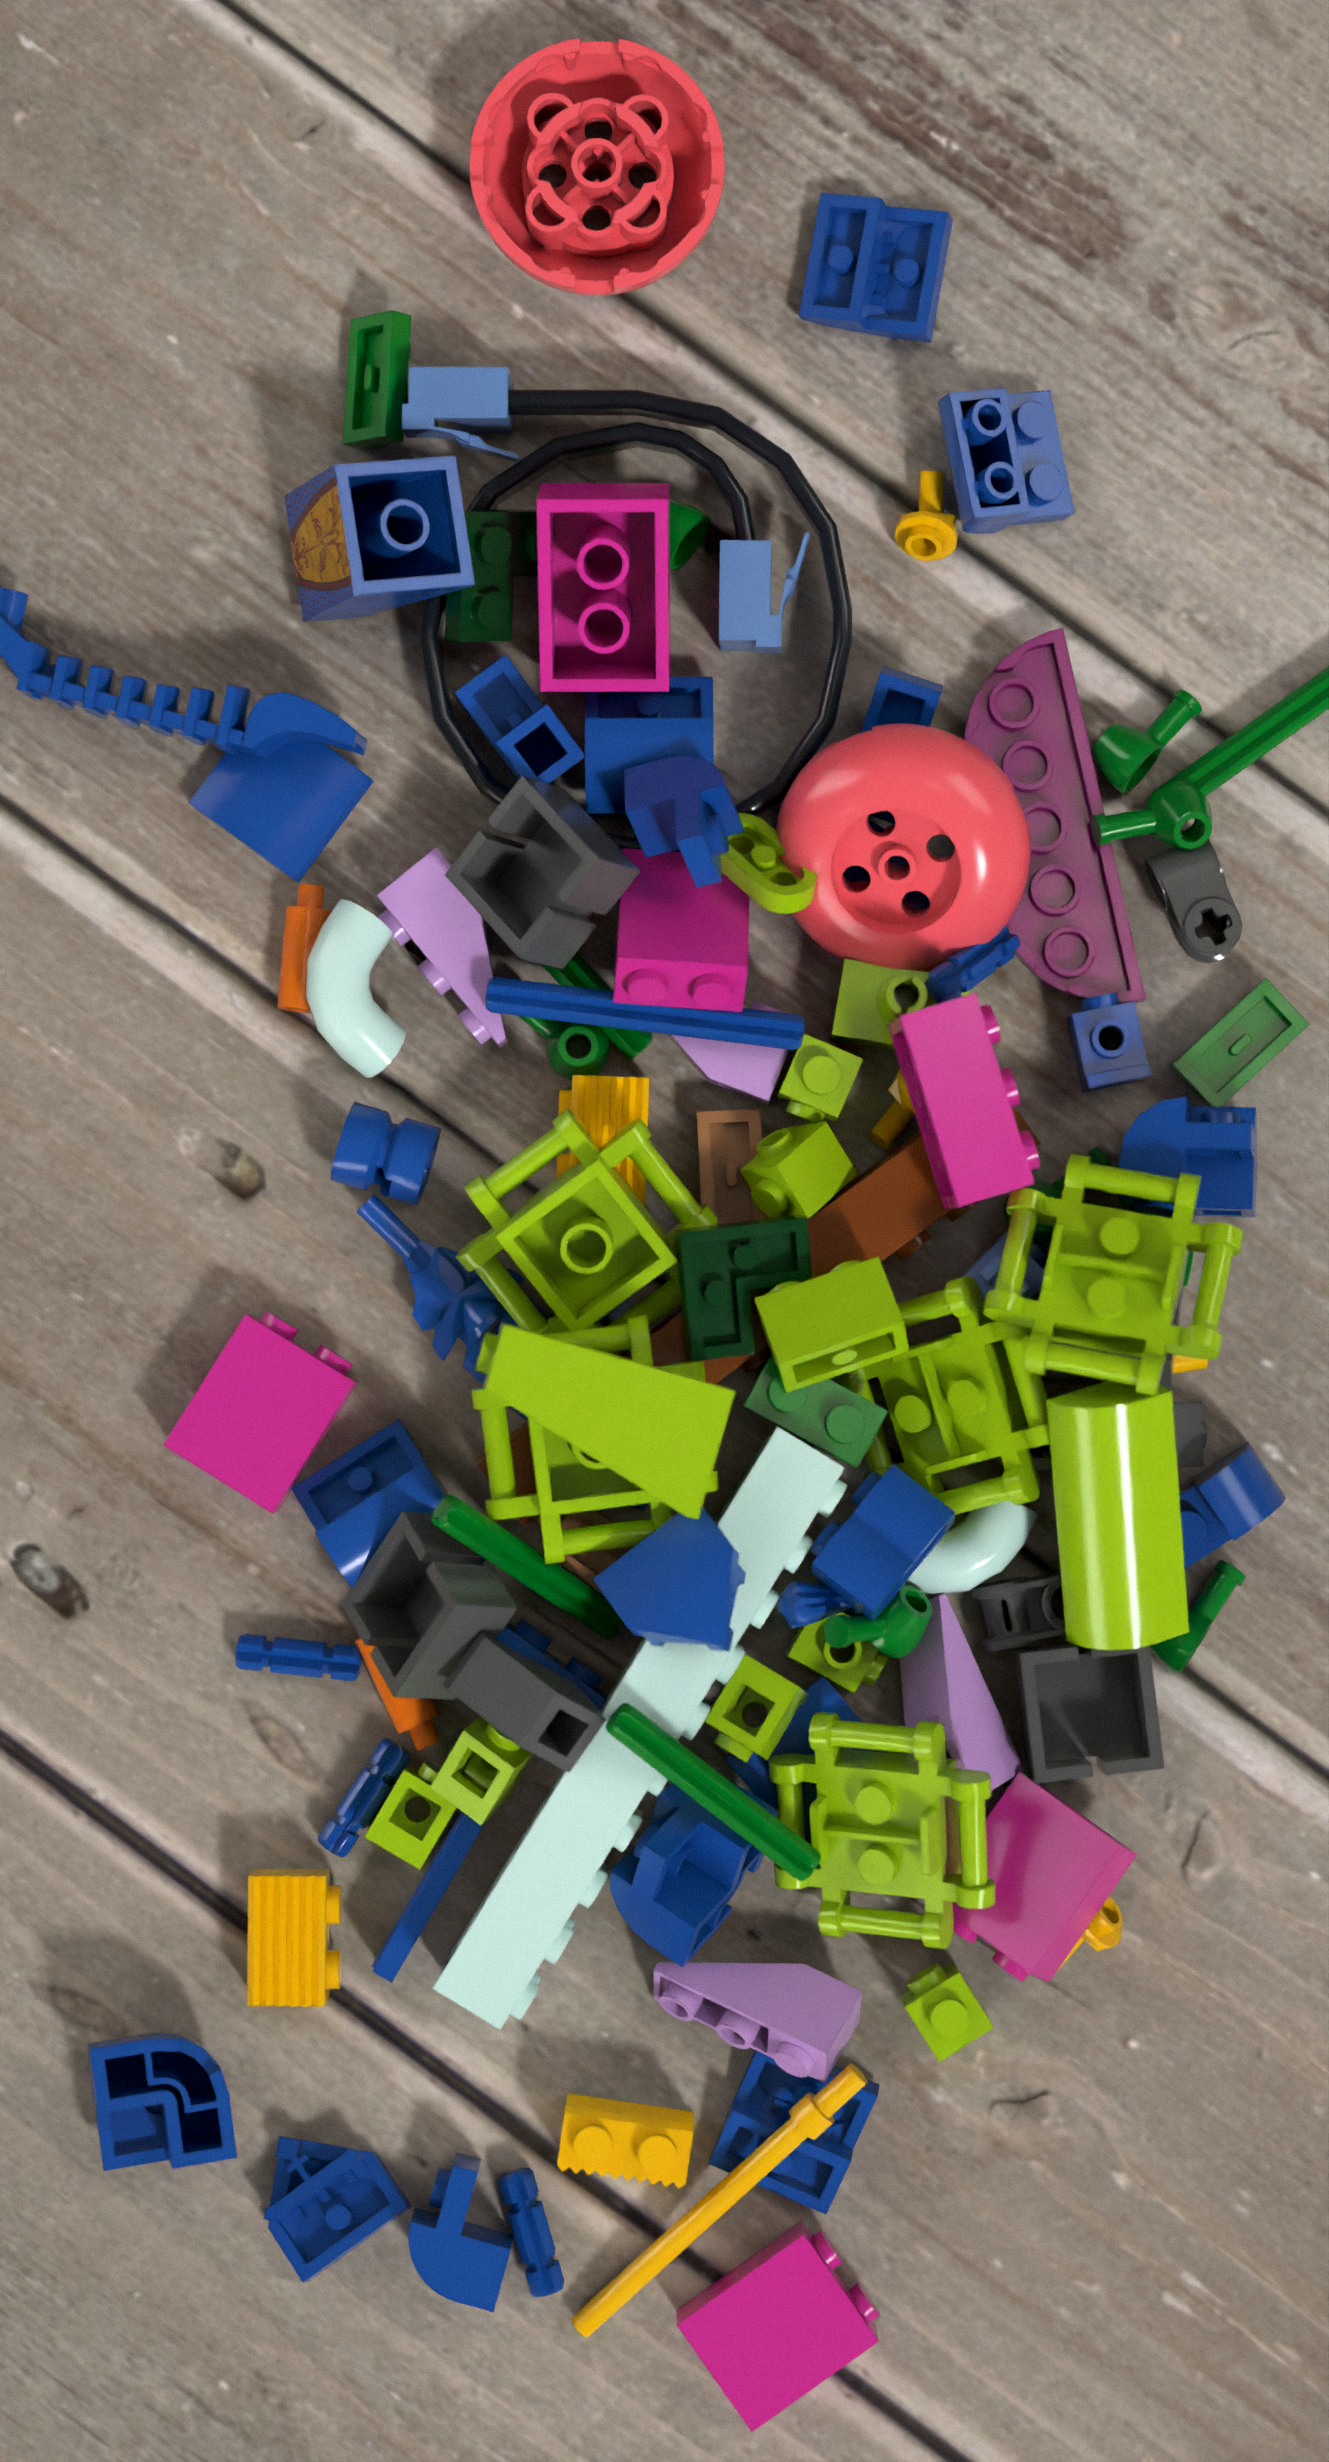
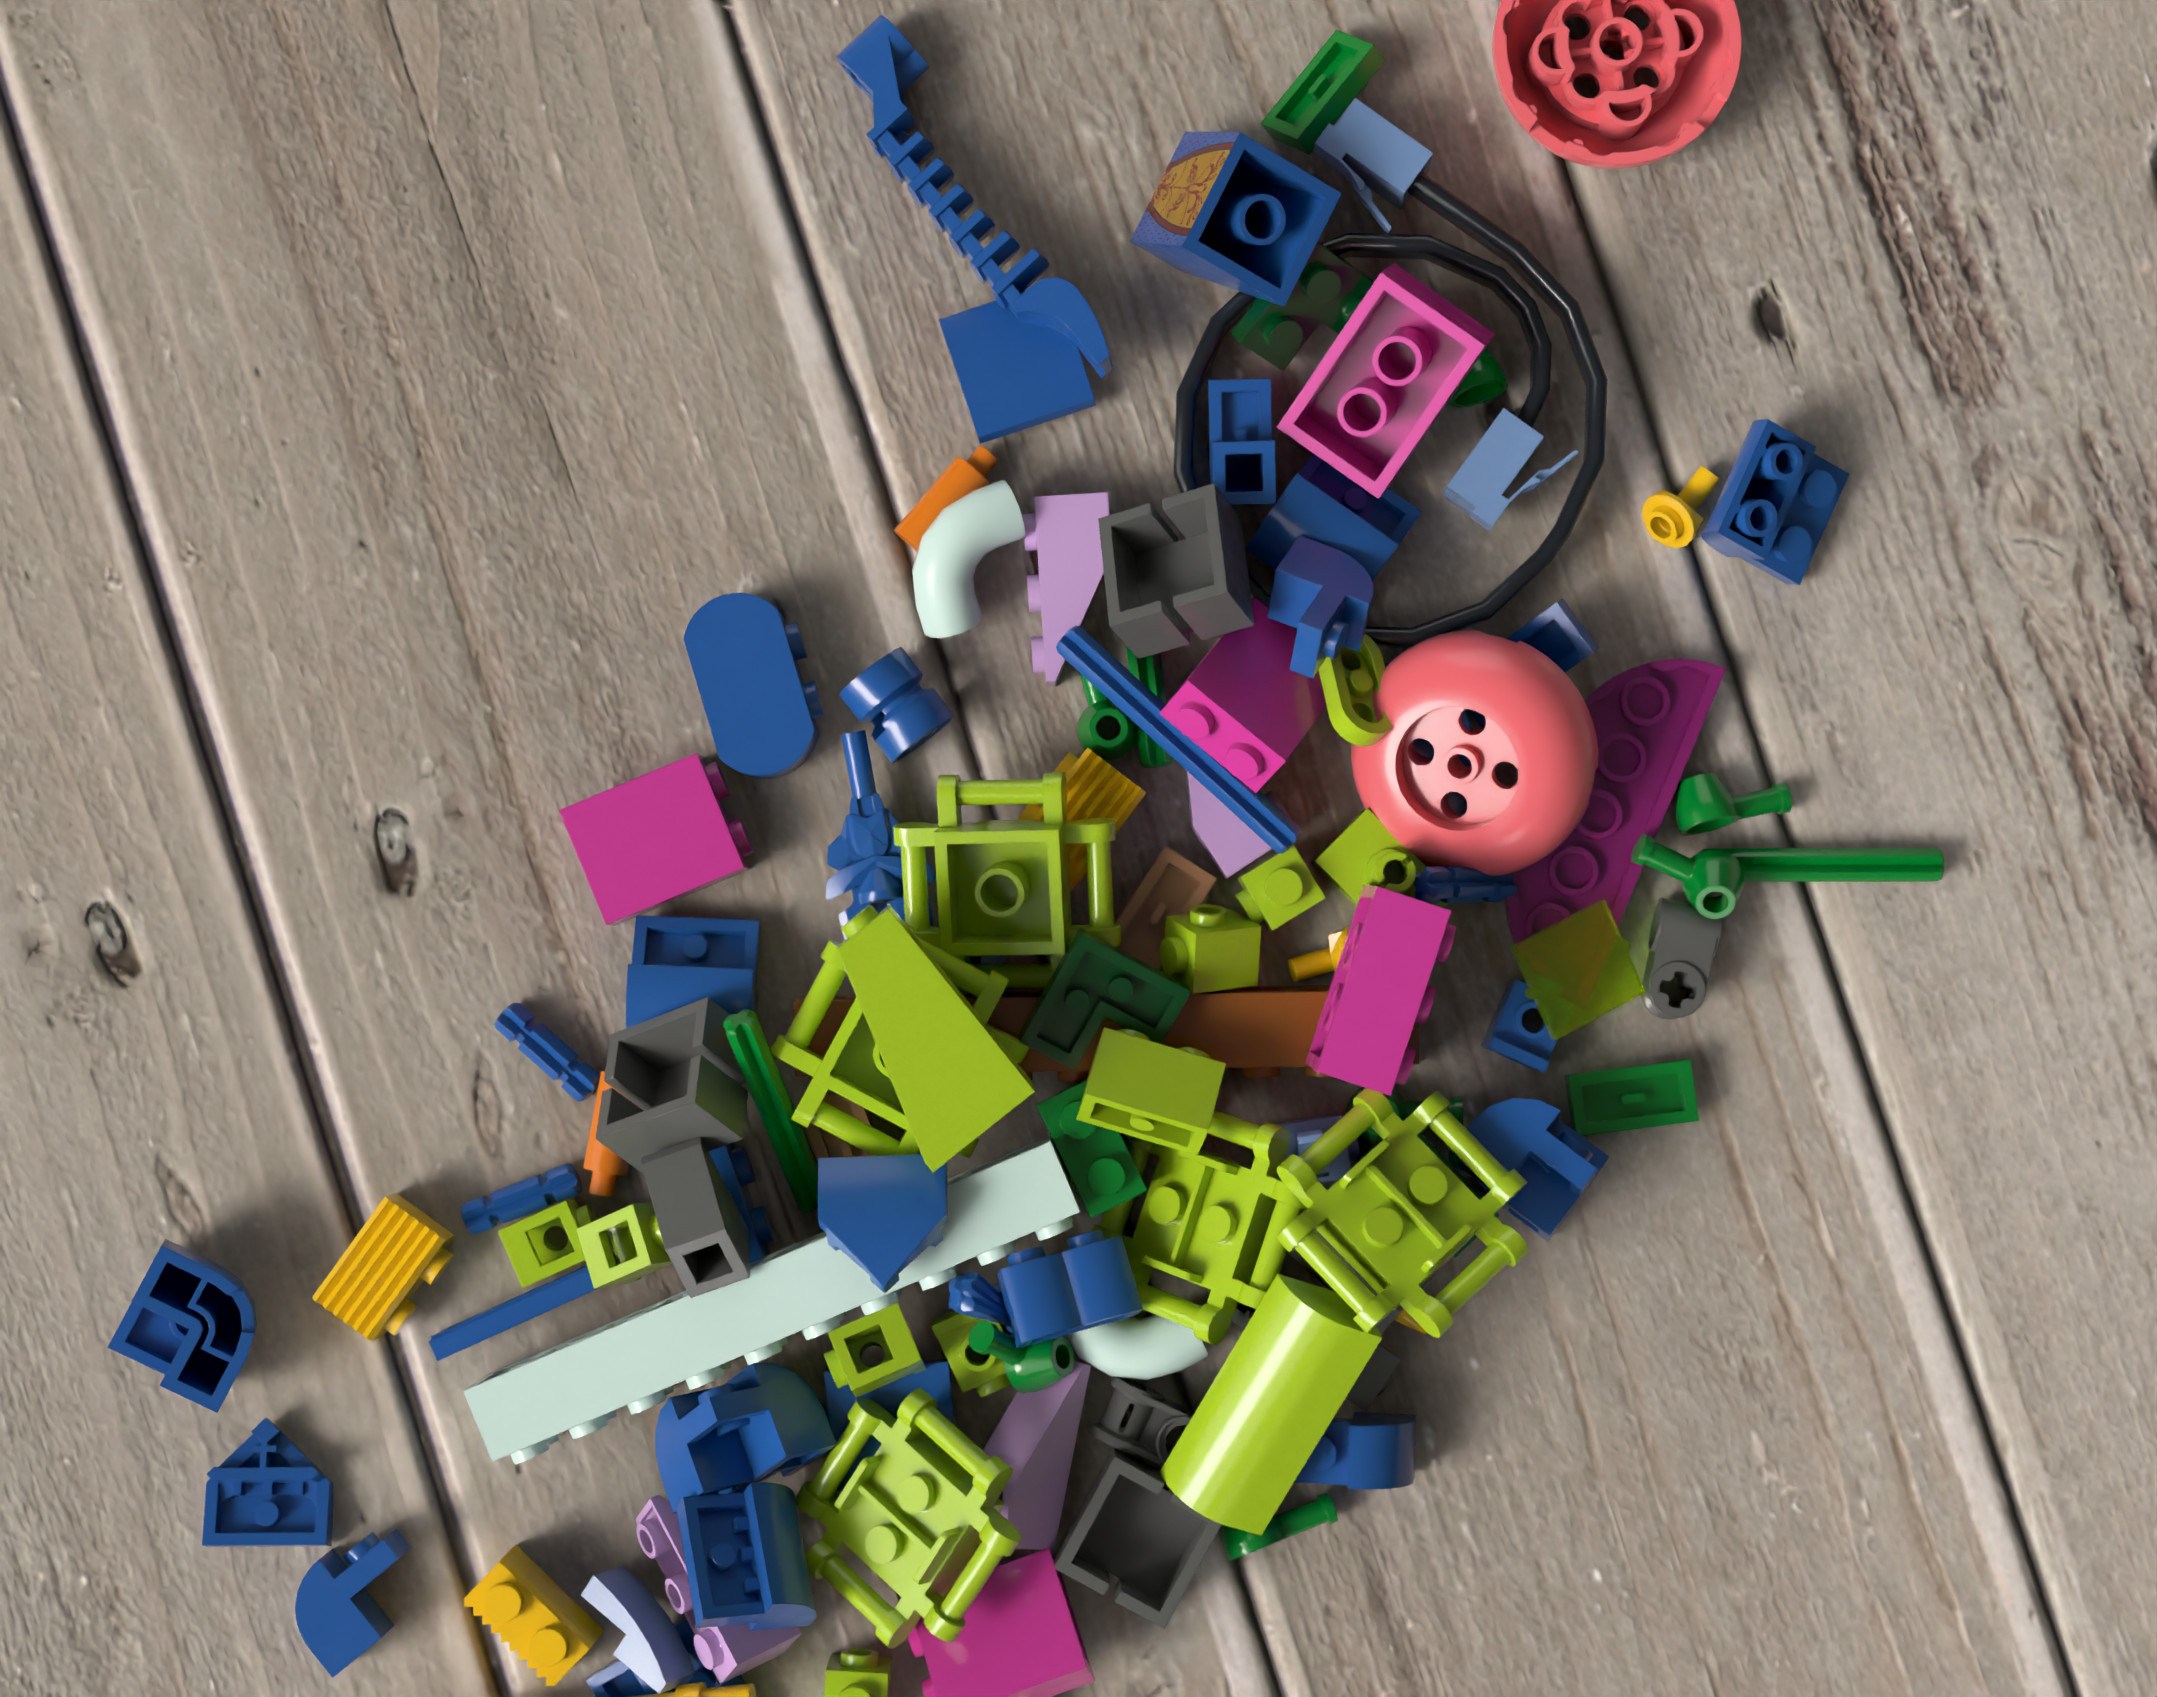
camera: 35 degrees right, 0 degrees up
blue axle [499,2168,564,2297] -> none
green axle [605,1703,821,1881] -> none
blue slope [799,193,953,343] -> none
none -> medium blue slope [581,1566,695,1694]
none -> blue brick [676,1482,817,1631]
none -> blue brick [683,593,825,779]
none -> clear neon green piece [1510,900,1646,1040]

